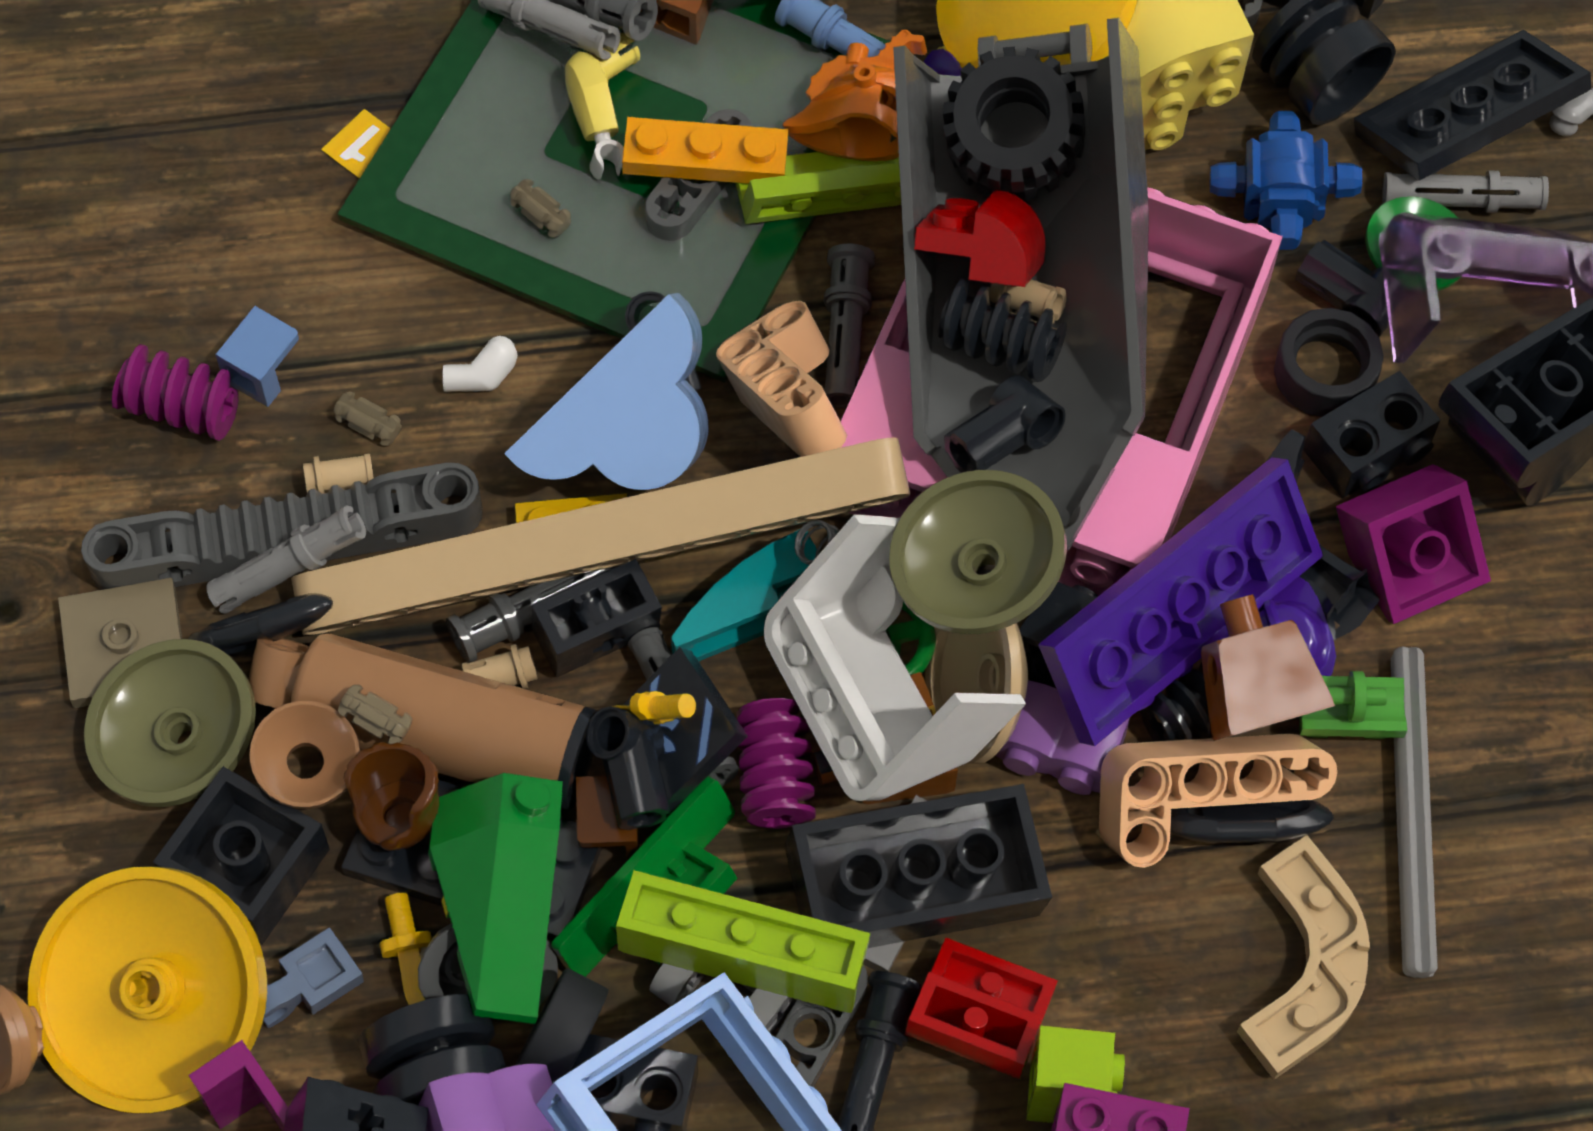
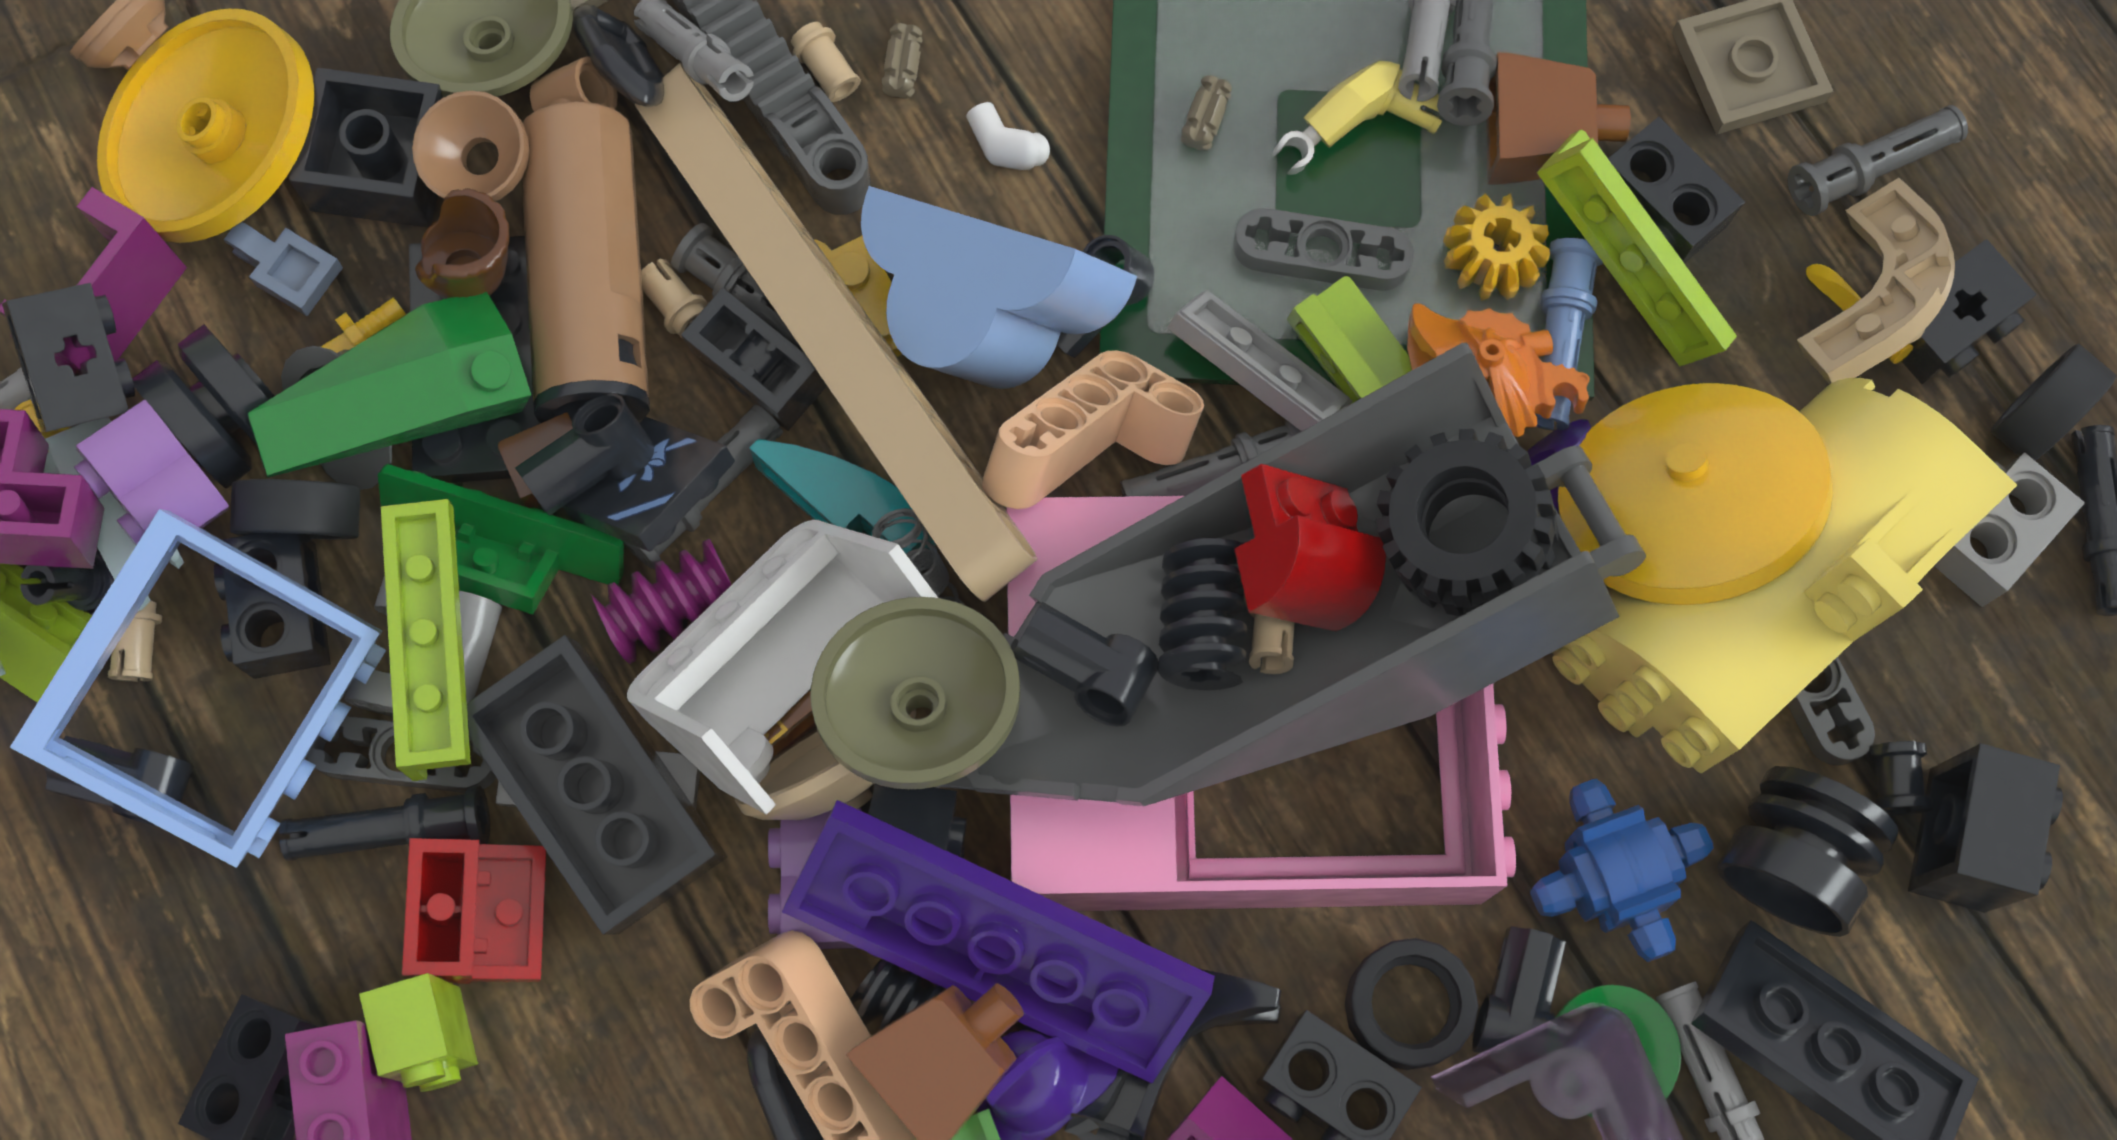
camera: 65 degrees right, 10 degrees up
dark tan piece [338,684,413,744] -> none
yellow piece [612,691,696,724] -> none
light orange plate [622,117,788,184] -> none
none -> light grey tile [1167,289,1352,431]
none -> yellow gear [1443,193,1550,301]

